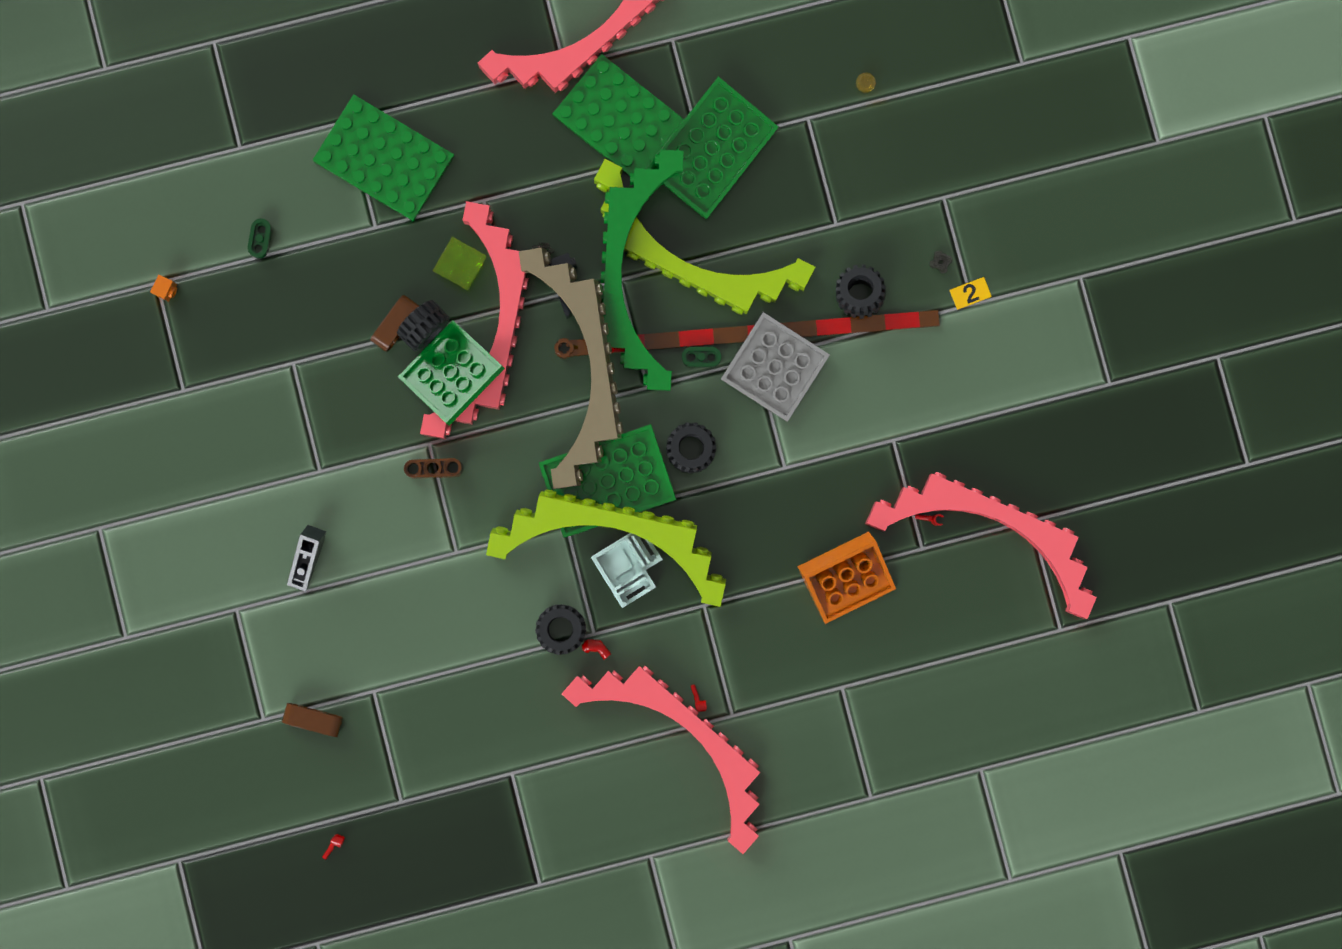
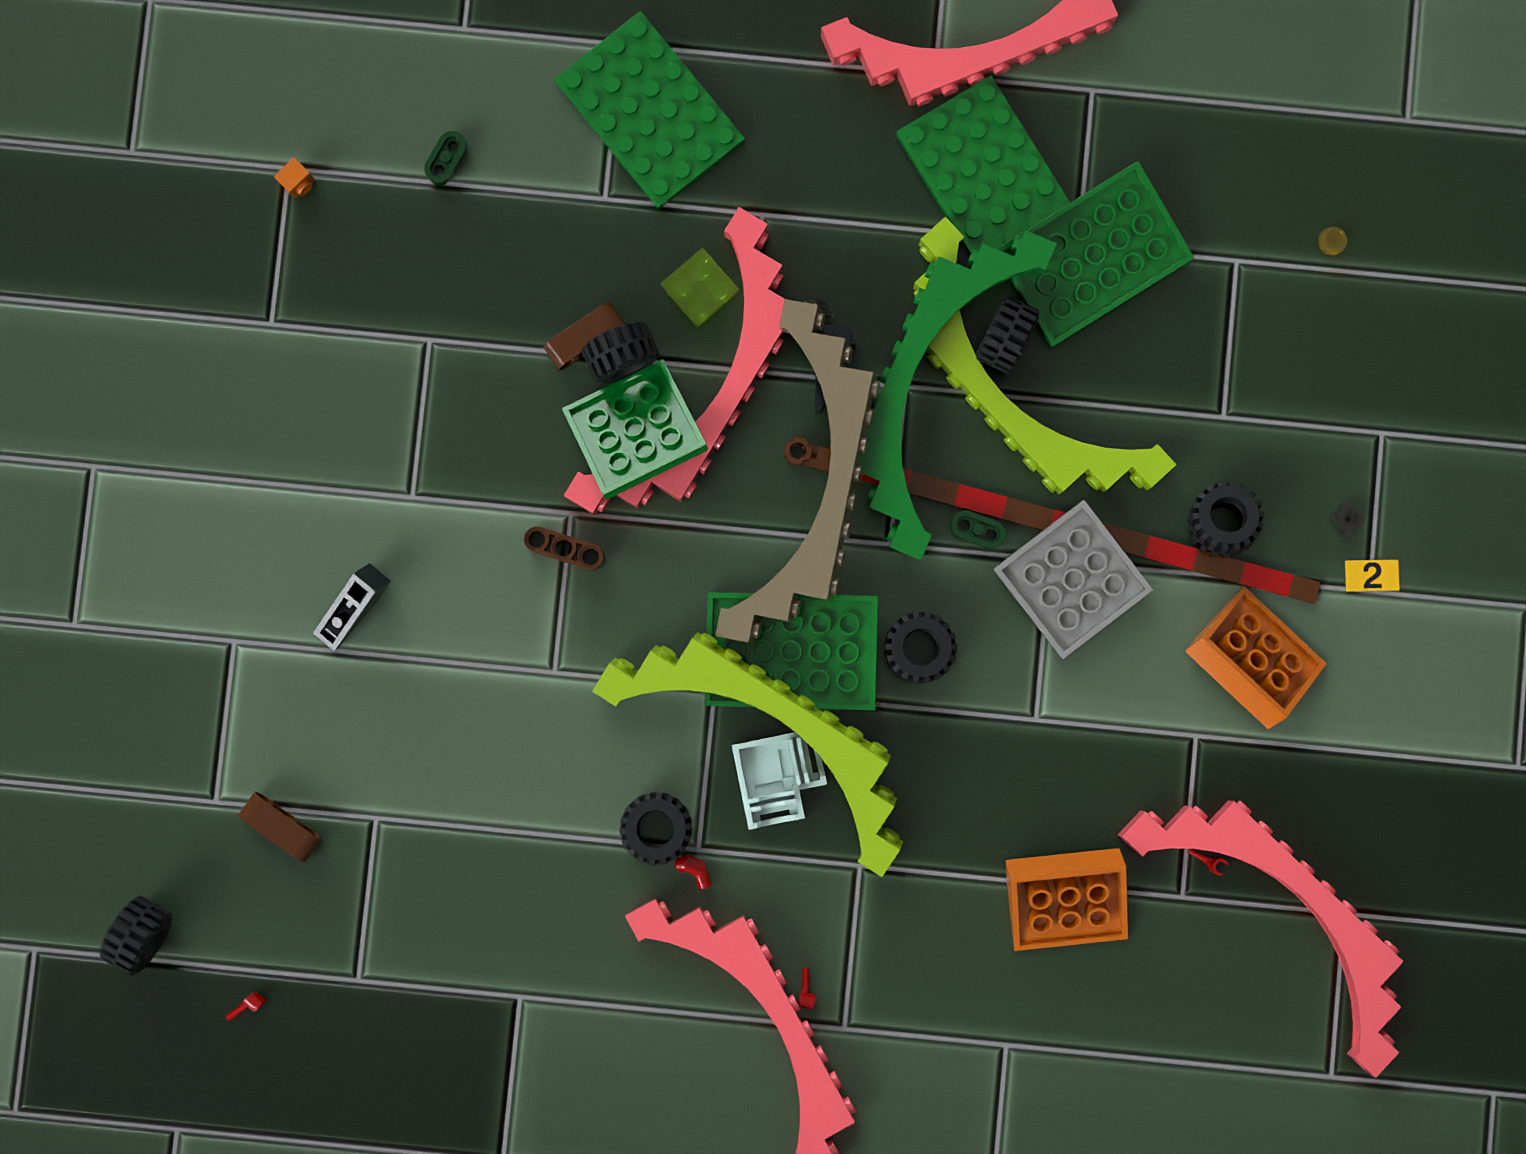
camera: 25 degrees right, 0 degrees up
none -> black tyre [100,895,172,976]
none -> black tyre [976,295,1039,374]
none -> orange slope [1185,586,1327,729]

